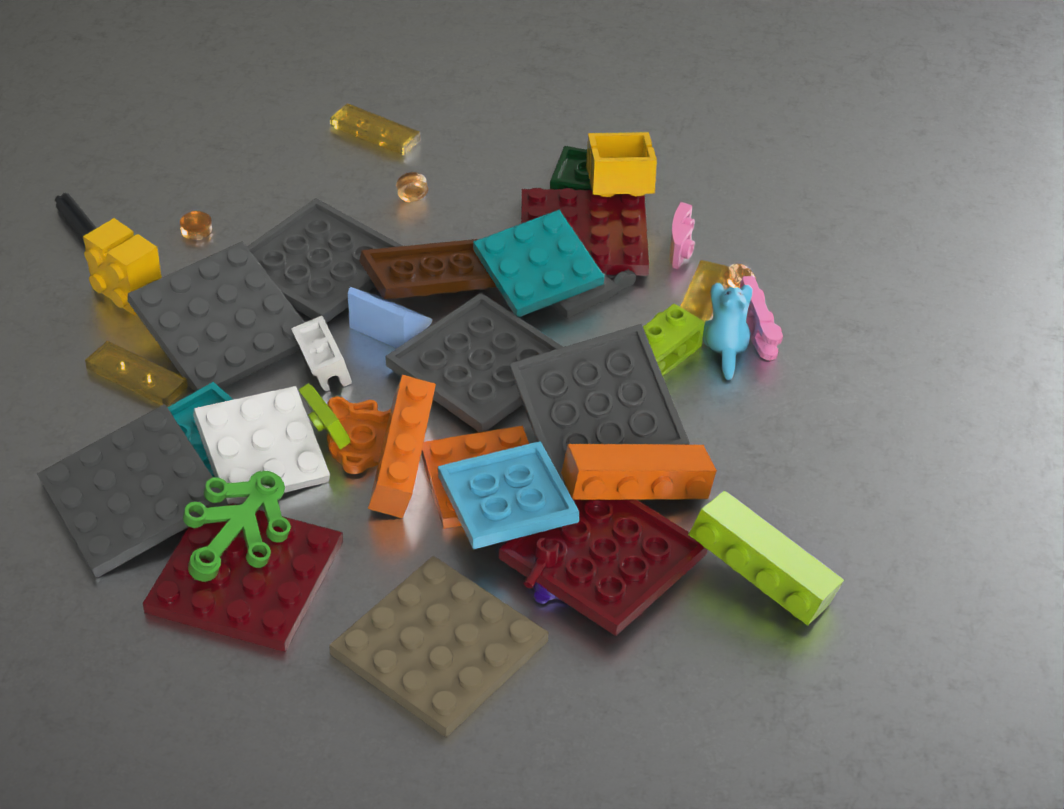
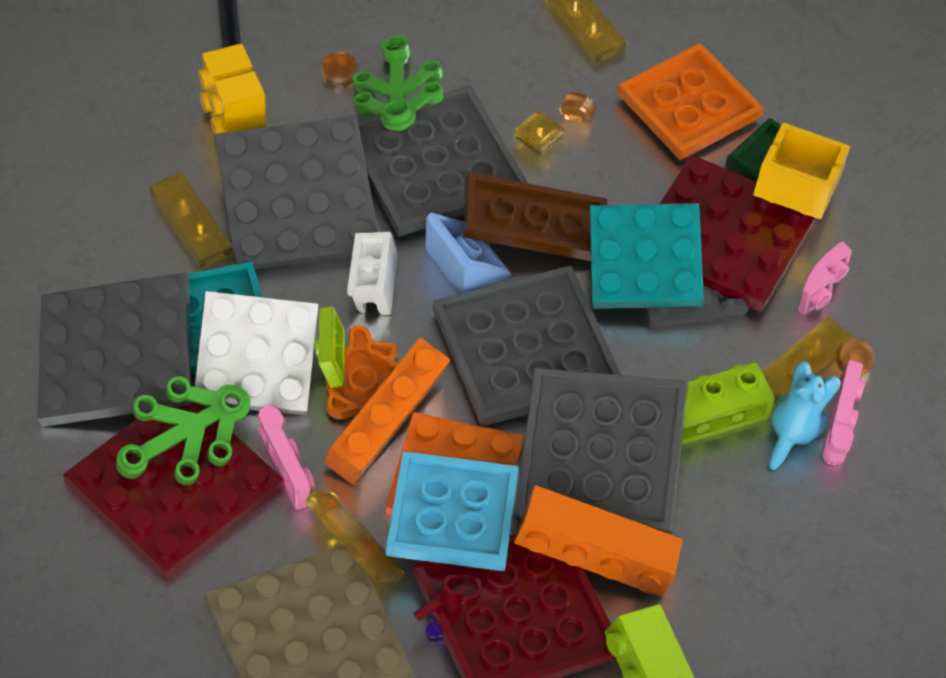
camera: 25 degrees right, 10 degrees up
none -> bright pink hinge [258,405,315,511]
none -> clear yellow tile [306,491,405,584]
none -> bright green plant [352,35,444,131]
none -> clear yellow plate [515,110,565,157]
none -> orange plate [617,43,764,161]

